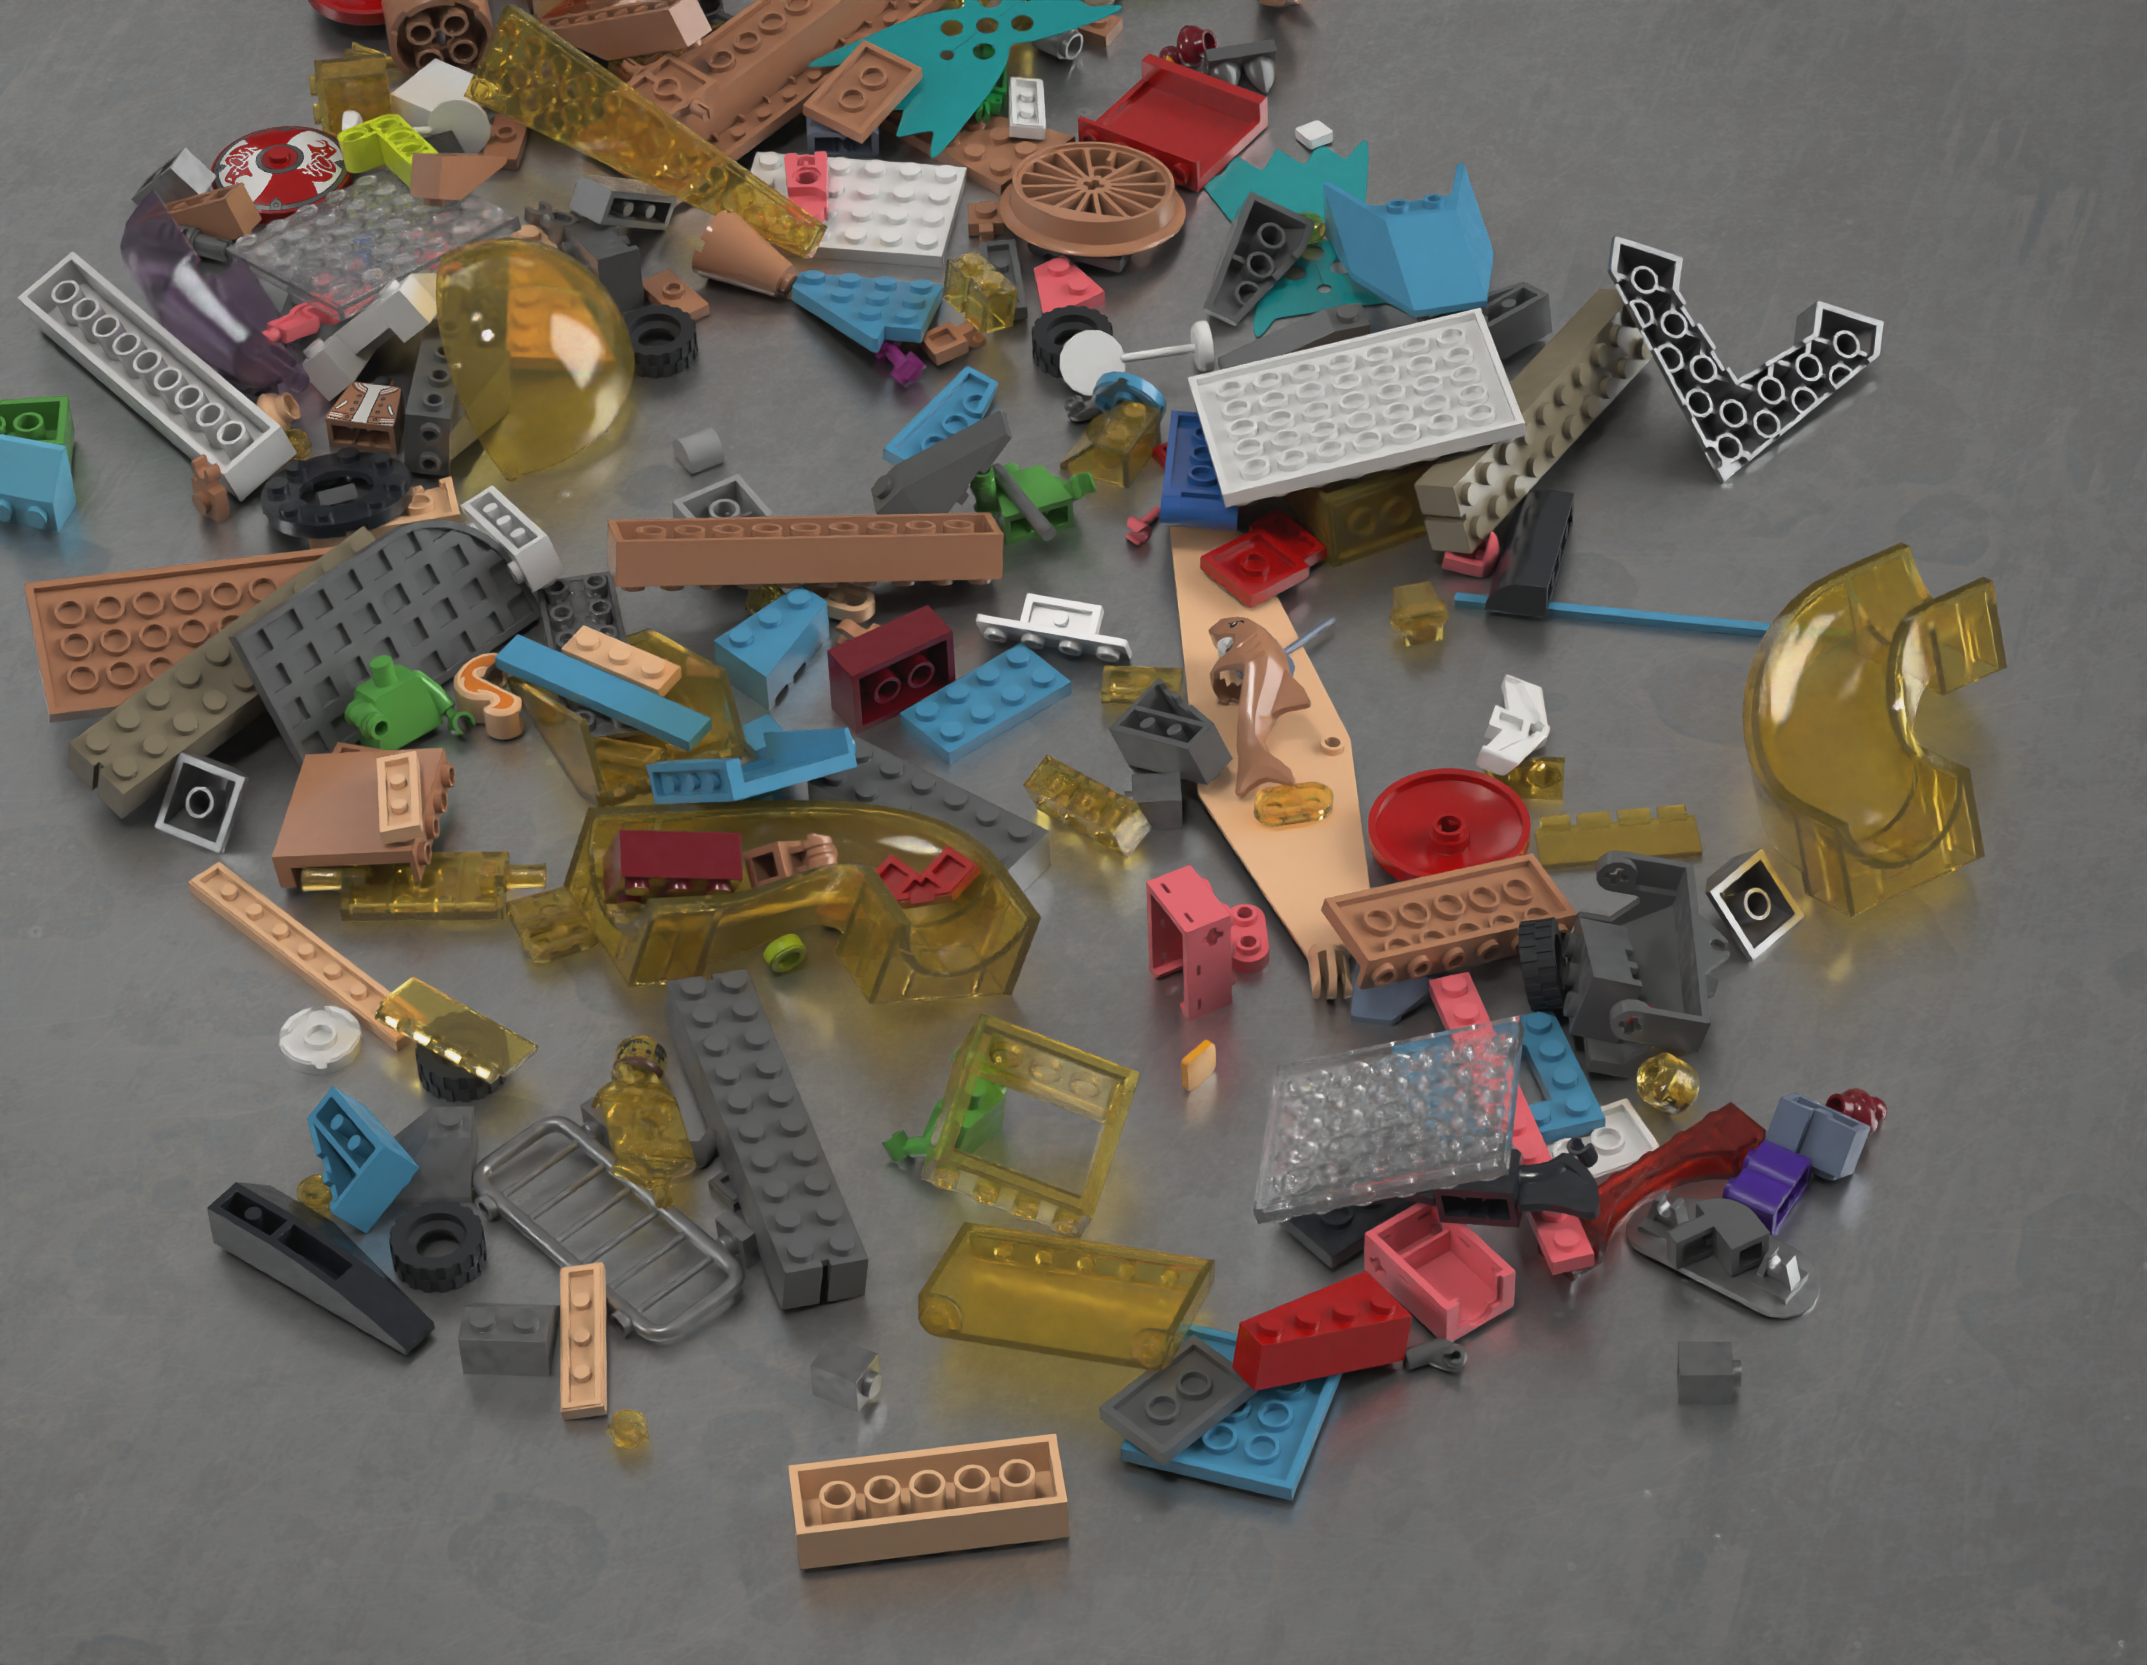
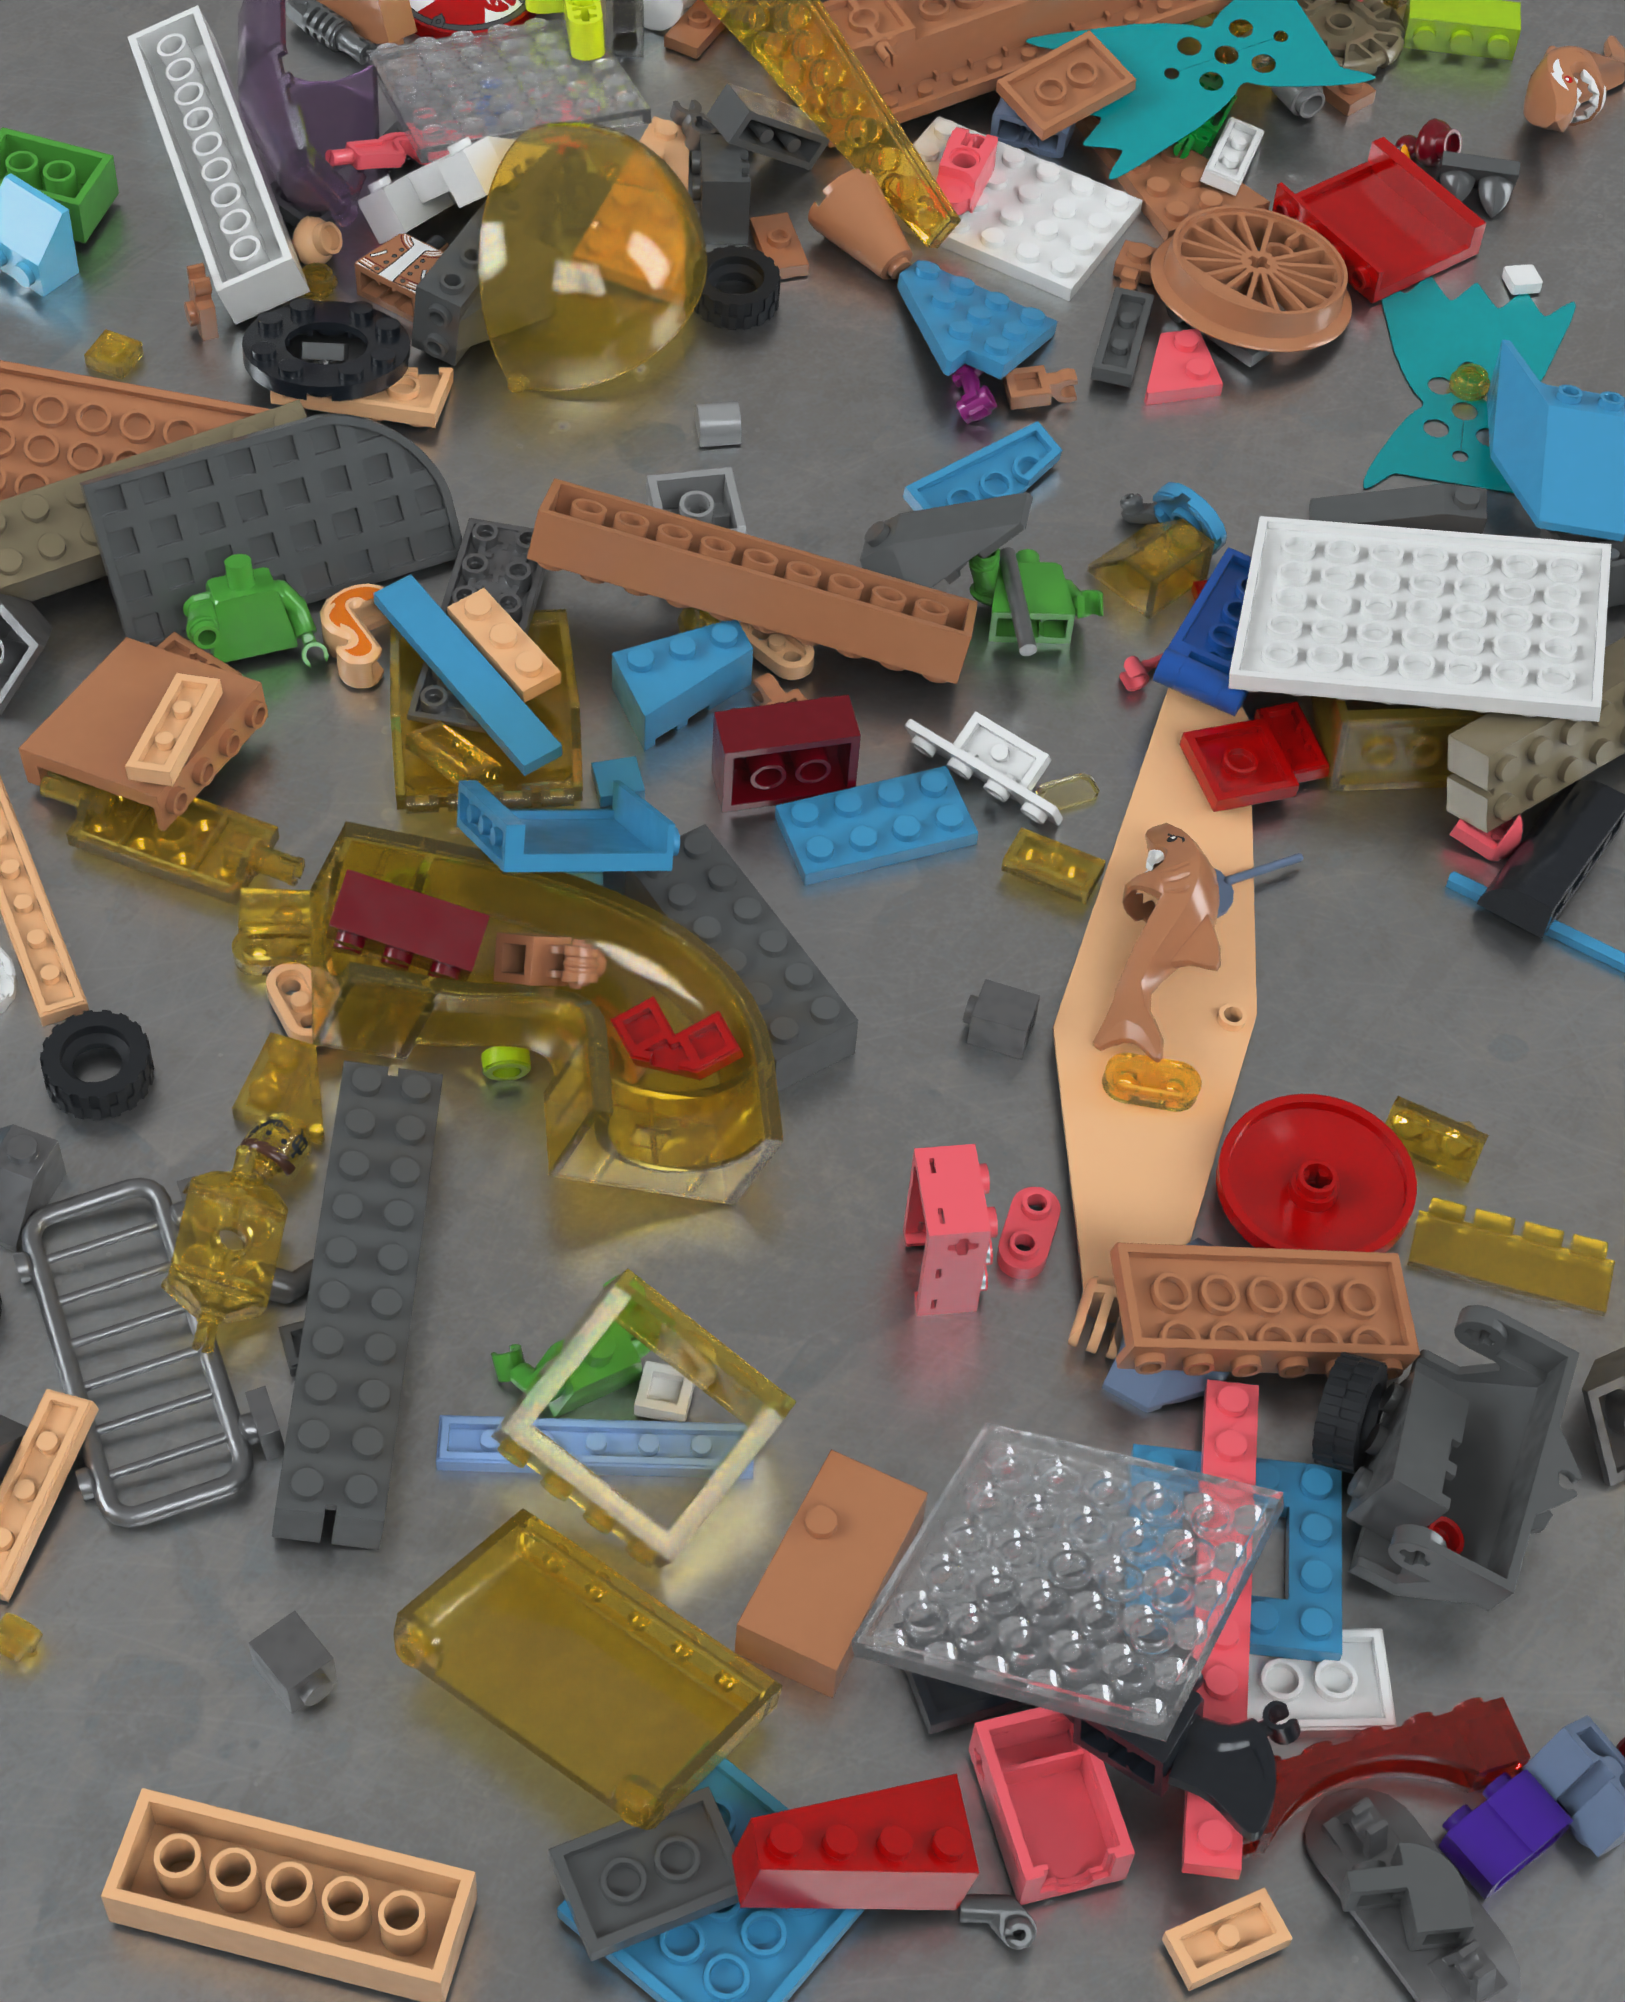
camera: 15 degrees right, 10 degrees up
clear yellow windscreen [375,977,538,1084] -> none
nougat slope [410,153,507,206] -> none
white brick [461,485,567,592] -> none
clear yellow piece [942,252,1018,334] -> none
clear yellow brick [1023,755,1151,859] -> none
black tyre [1031,305,1113,378] -> none
white piece [1059,320,1215,396] -> none
dark grey wedge [1109,677,1233,785] -> none
light orange piece [1181,1039,1216,1091] -> none
dark grey wedge [1202,191,1316,326] -> none
clear yellow brick [1389,581,1448,647] -> none
white plate [1476,674,1550,776] -> none
clear yellow head [1637,1053,1700,1115] -> none
none -> clear yellow plate [84,329,144,380]
none -> clear yellow wing [232,1032,325,1145]
none -> light nougat plate [266,962,335,1048]
none -> light blue tile [436,1415,754,1479]
none -> white plate [634,1360,696,1422]
none -> nougat brick [735,1449,928,1698]
none -> clear yellow piece [1036,772,1100,810]
none -> light nougat plate [1162,1887,1293,1991]

